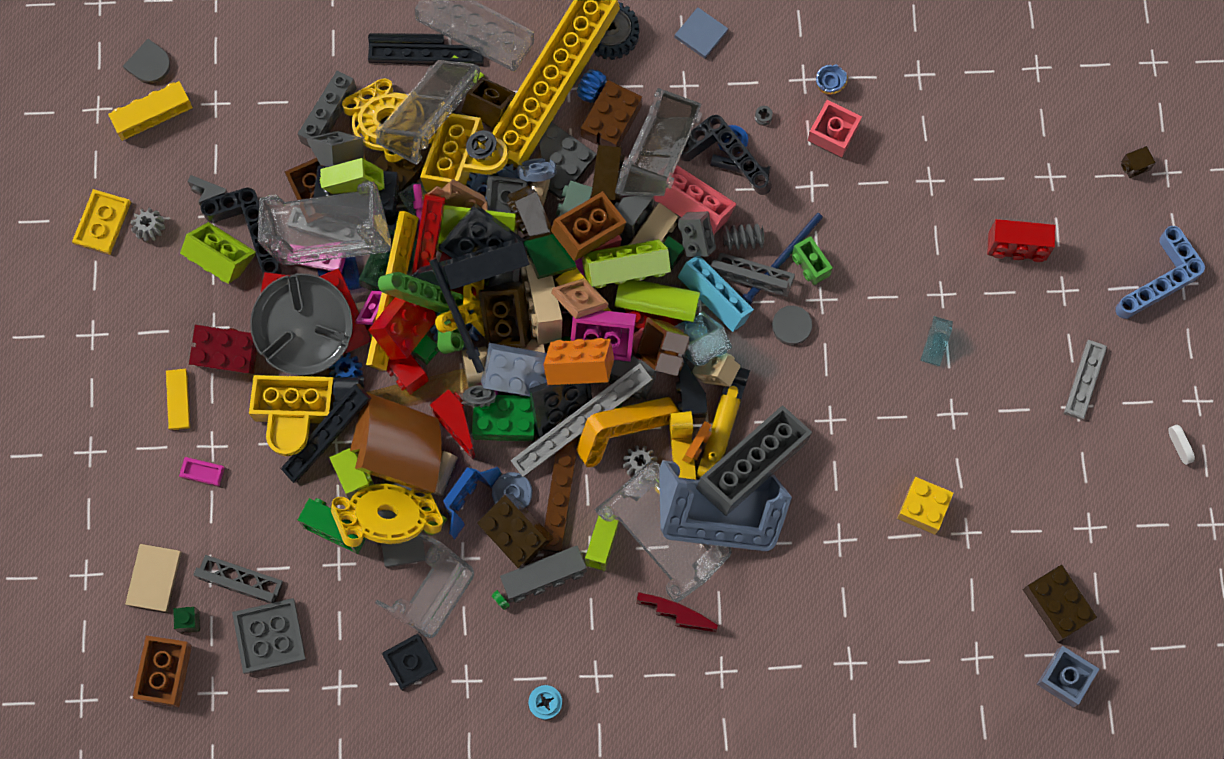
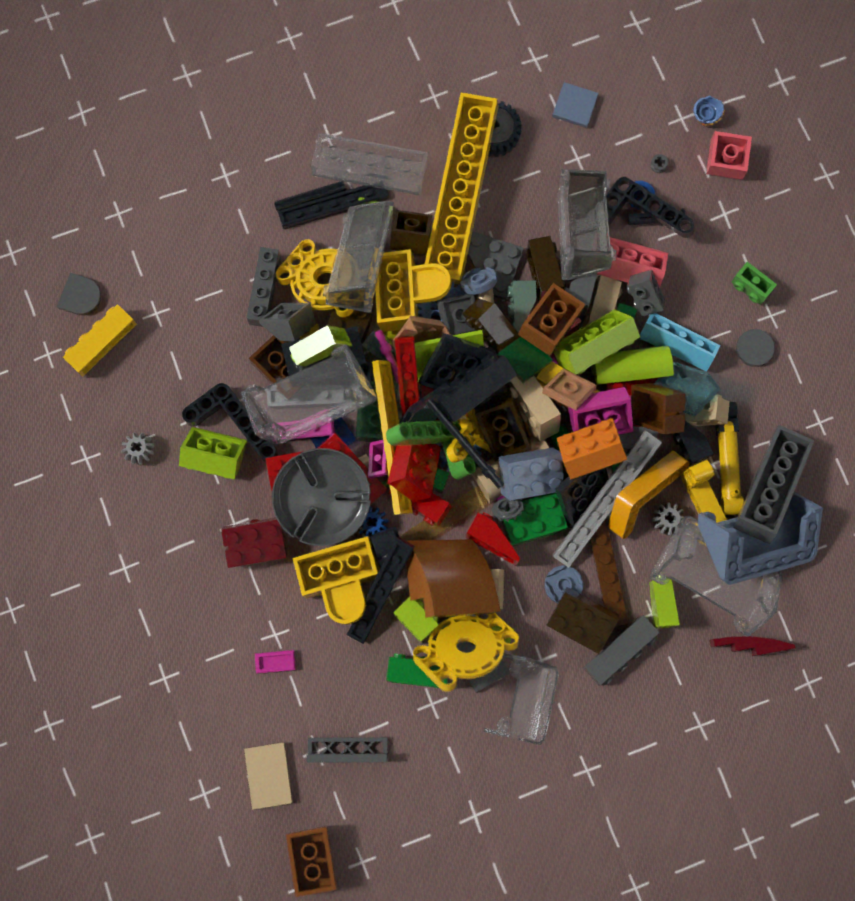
camera: 20 degrees left, 5 degrees up
yellow tile [72,189,131,255] -> none
yellow tile [166,369,190,430] -> none
dark green brick [173,607,200,633] -> none
dark grey slope [187,175,228,207] -> none
dark grey plate [232,598,306,674] -> none
black tile [382,633,438,691] -> none
blue piece [443,467,502,540] -> none
black gear [466,130,498,160] -> none
green tile [492,590,510,610] -> none
medium azure gear [528,685,562,720] -> none
blue gear [577,69,607,103] -> none
reddish brown piece [581,80,643,147] -> none
orange plate [682,421,712,464] -> none
dark grey fence [711,252,795,297] -> none
dark grey piece [723,224,764,250] -> none
dark blue bar [742,213,823,305] -> none

